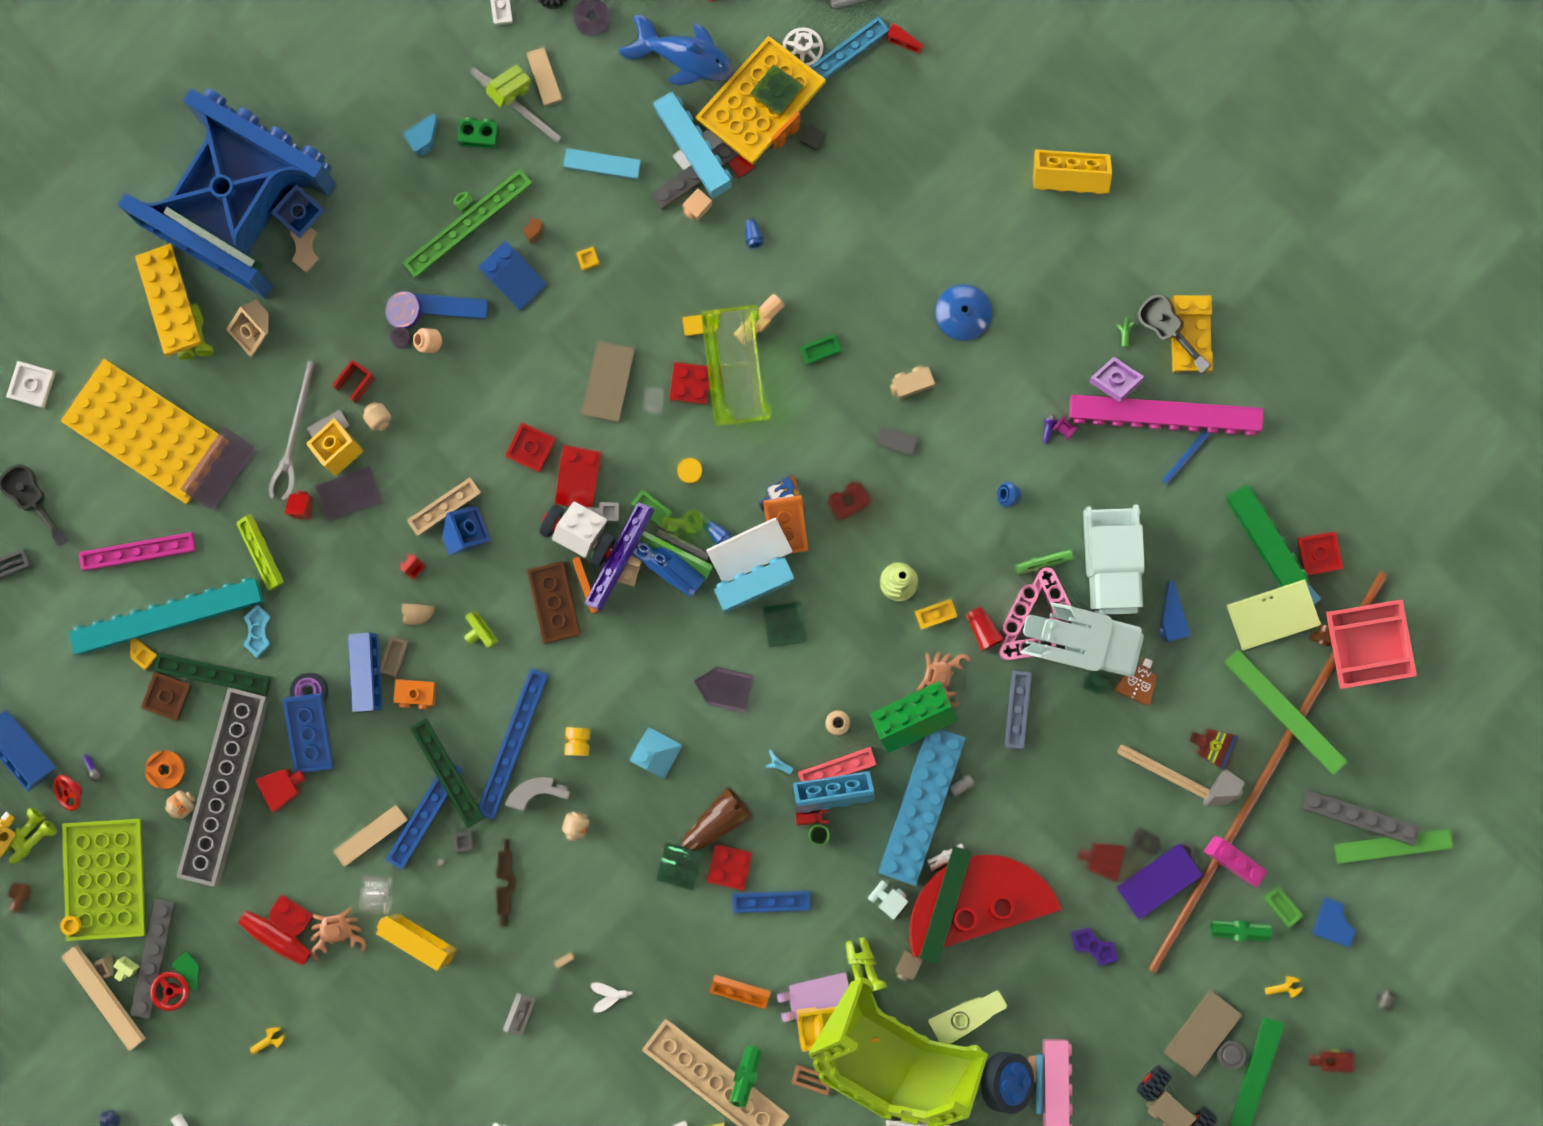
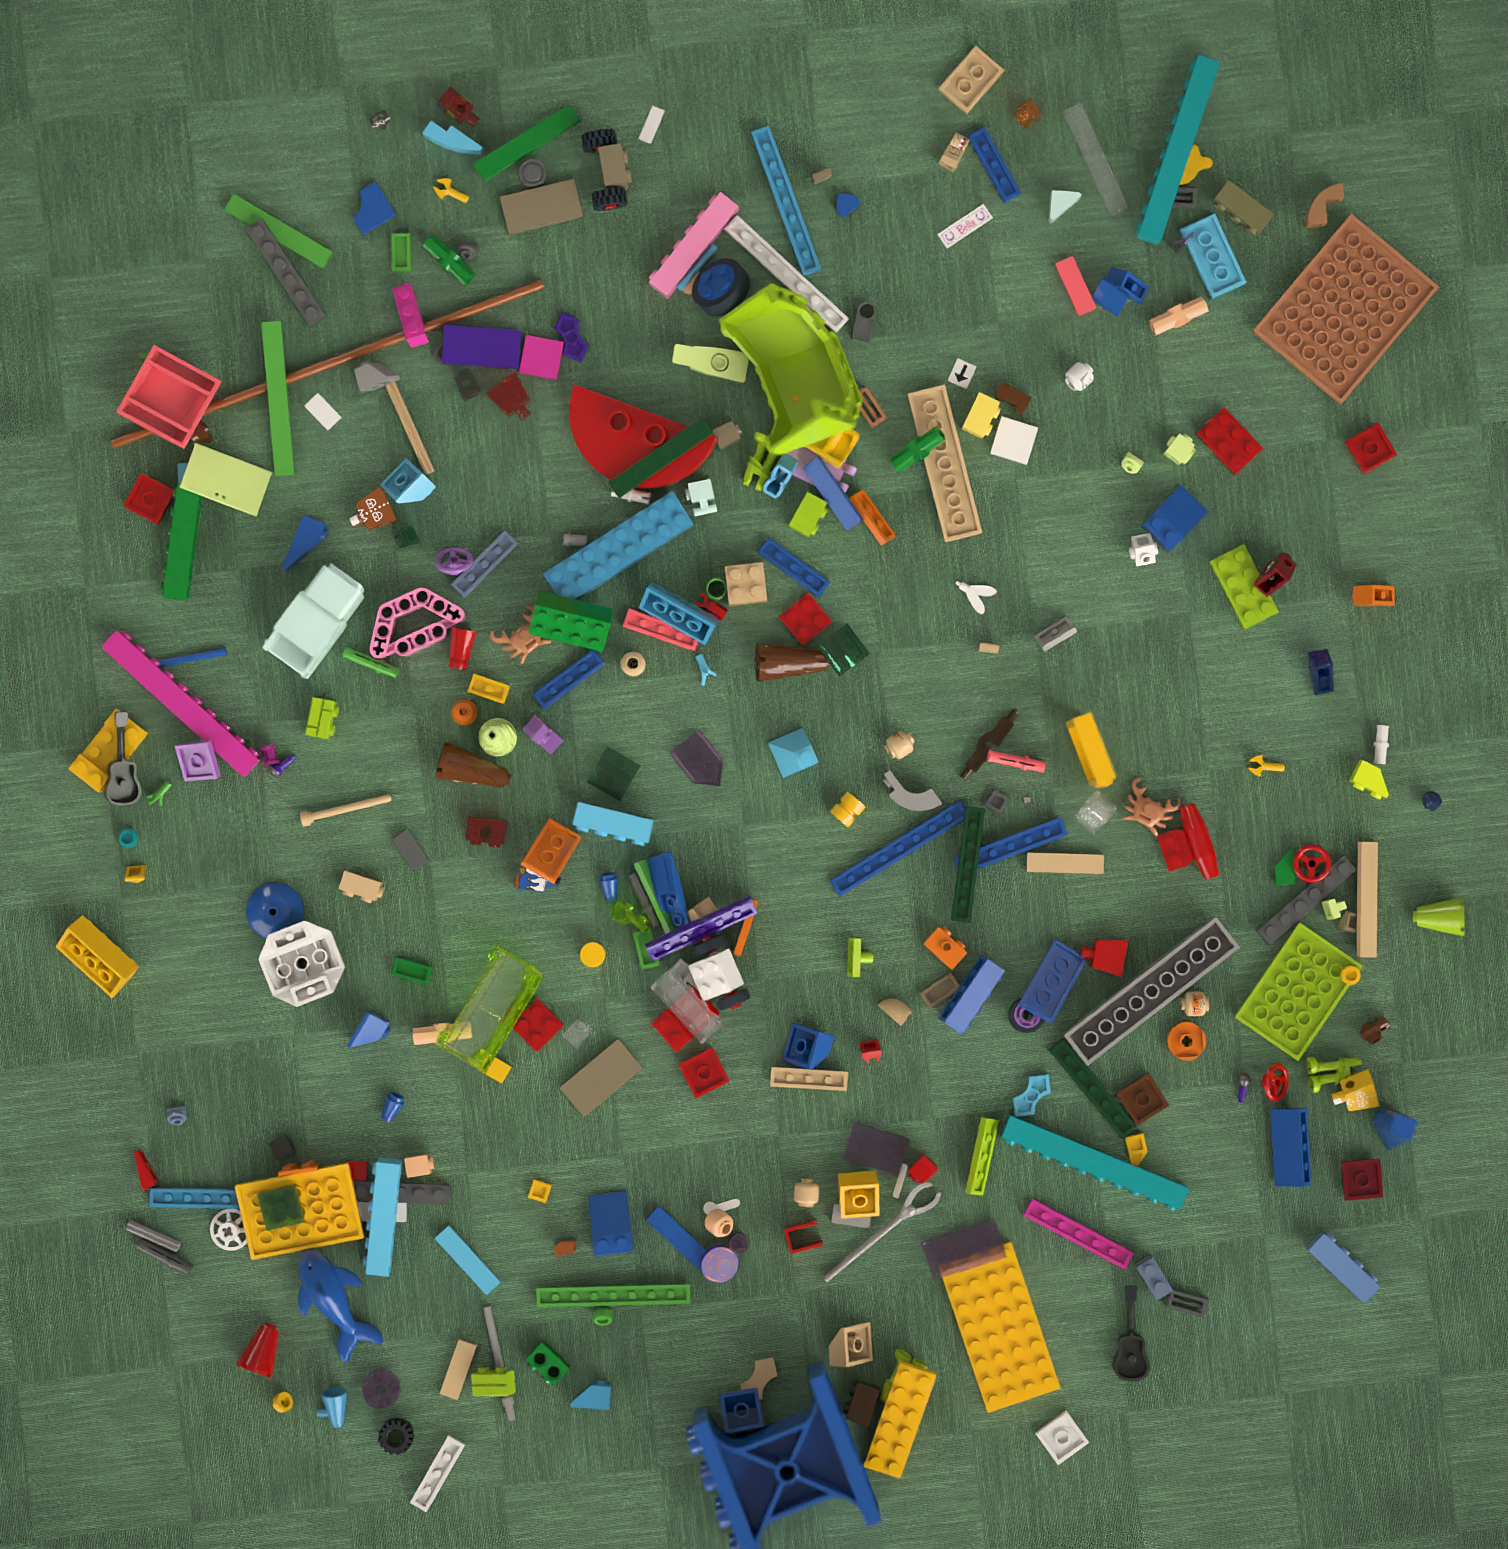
camera: 140 degrees left, 5 degrees up
tile [164,207,264,270] -> none
reddish brown tile [526,561,581,644] -> none
white tile [706,517,793,582] -> none
blue cone [997,481,1022,508] -> none
light aqua piece [1020,602,1144,676] -> none
clear red torso [1189,728,1239,770] -> none
none -> teal plate [119,829,138,848]
none -> yellow slope [125,865,146,883]
none -> sand blue plate [166,1105,187,1125]
none -> white piece [259,921,345,1007]
none -> tan piece [300,794,391,827]
none -> white sticker [305,393,342,430]
none -> lime brick [305,697,339,740]
none -> slope [347,1010,391,1048]
none -> medium azure slope [380,458,436,503]
none -> medium azure slope [423,121,484,154]
none -> reddish brown cone [434,742,511,788]
none -> medium lavender piece [435,547,473,575]
none -> orange cone [451,699,478,725]
none -> dark grey plate [457,241,479,260]
none -> dark pink tile [519,335,564,380]
none -> medium lavender bracket [522,715,564,755]
none -> blue tile [532,649,605,710]
none -> clear brick [650,968,723,1044]
none -> white sticker [703,1199,740,1215]
none -> tan brick [725,562,767,606]
none -> brick [763,453,798,499]
none -> lime brick [789,492,829,538]
none -> tile [803,456,863,530]
none -> dark brown brick [843,1379,880,1427]
none -> white sticker [893,1163,908,1199]
none -> coral pin [987,749,1046,773]
none -> sand blue brick [1134,1255,1173,1301]
none -> neon yellow slope [1349,760,1389,800]
none -> lime cone [1413,897,1464,936]

